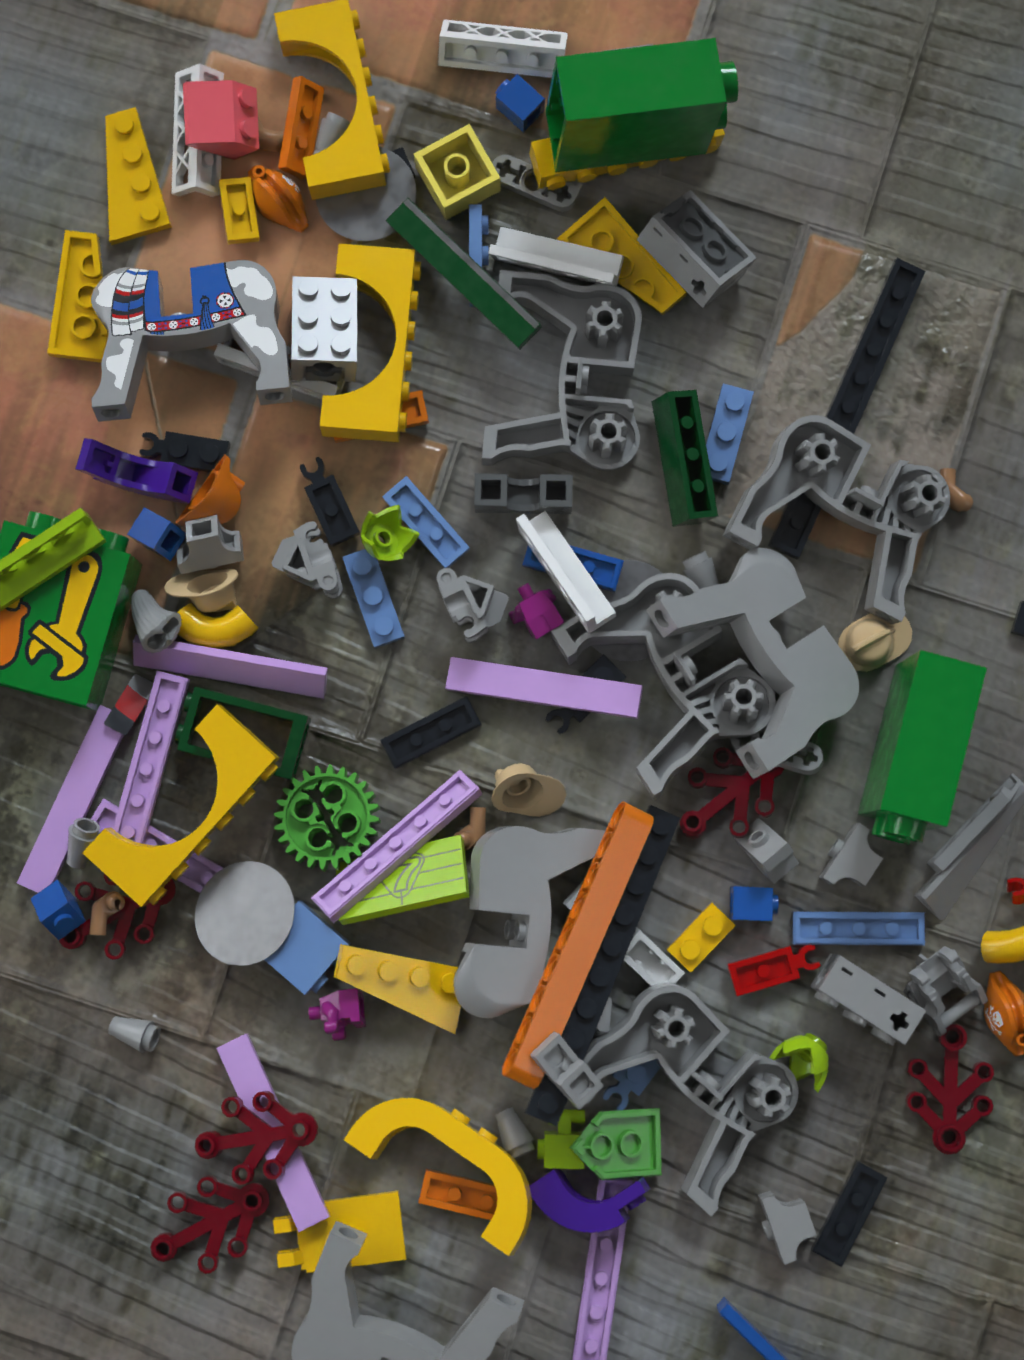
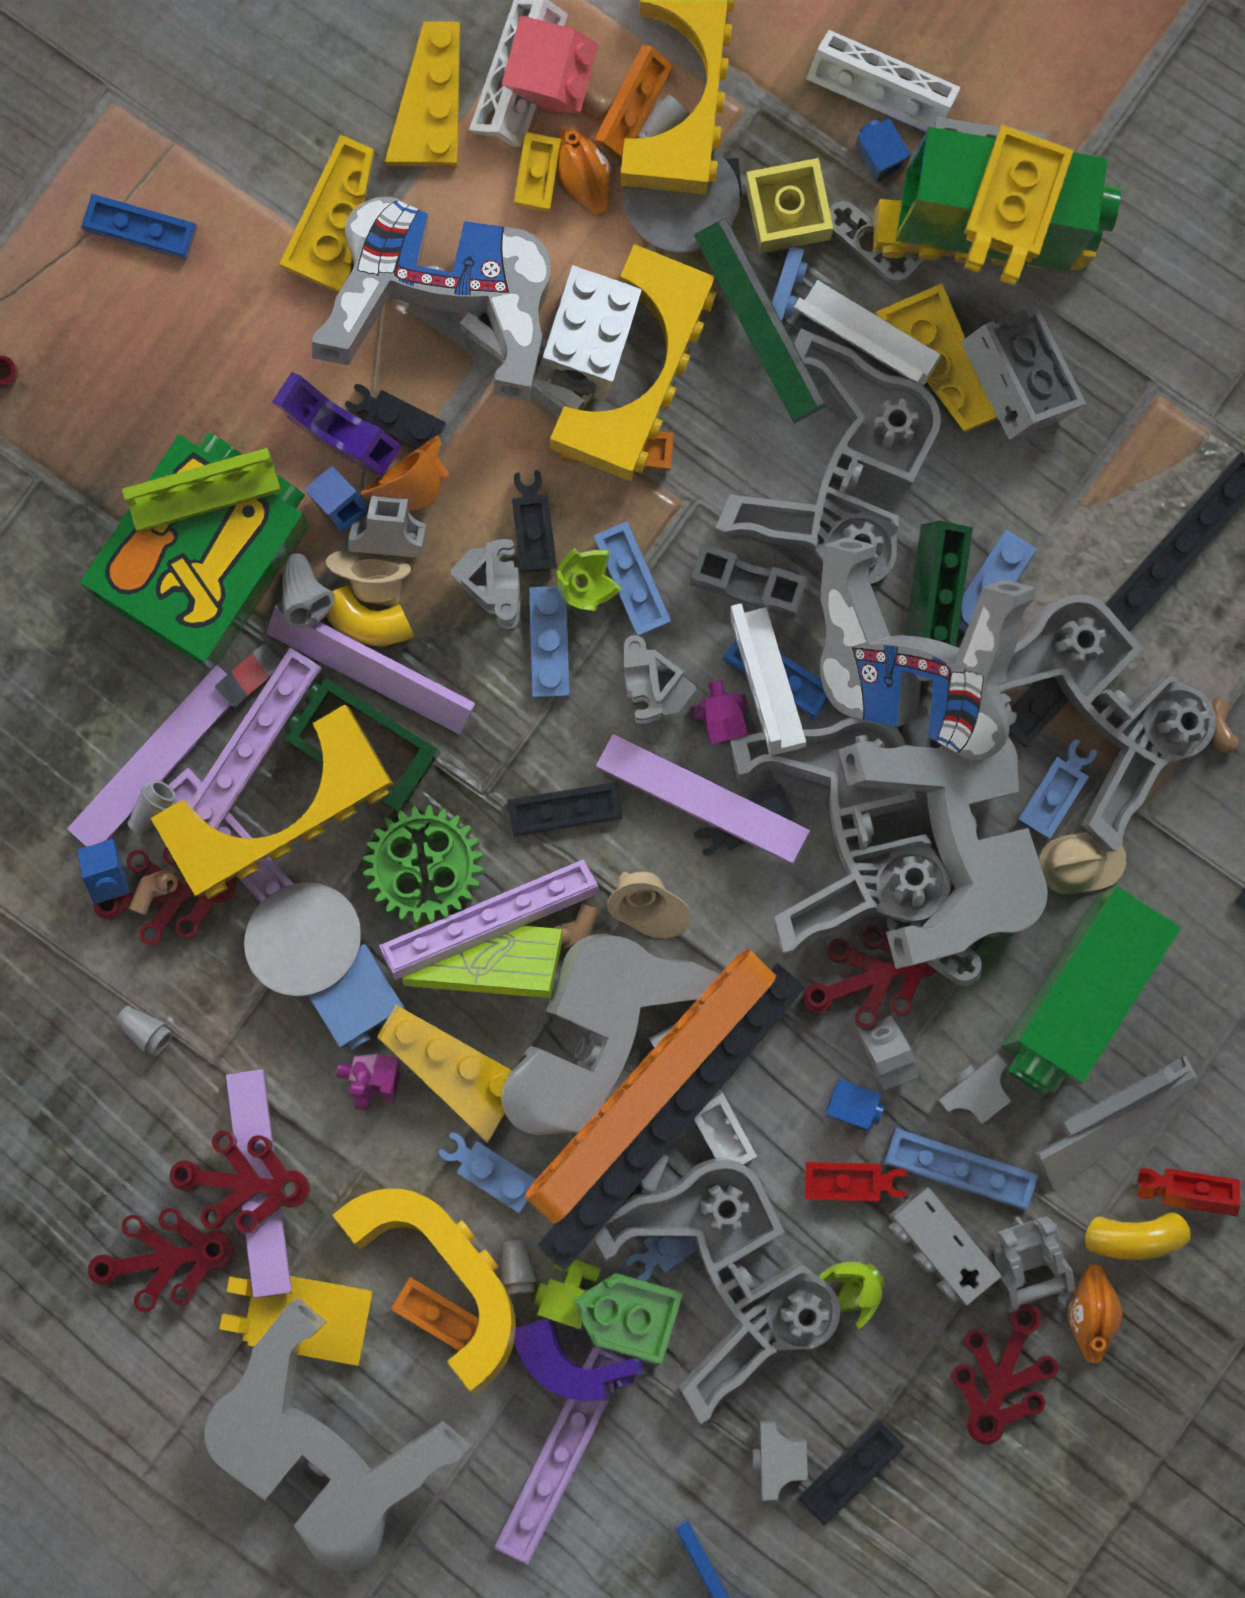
camera: 15 degrees right, 0 degrees up
light grey slope [529,1031,603,1110] -> none
yellow plate [666,902,736,973] -> none
none -> medium blue plate [438,1132,536,1213]
none -> animal [820,537,1036,760]
none -> yellow tile [964,125,1074,286]
none -> medium blue plate [1017,739,1097,840]

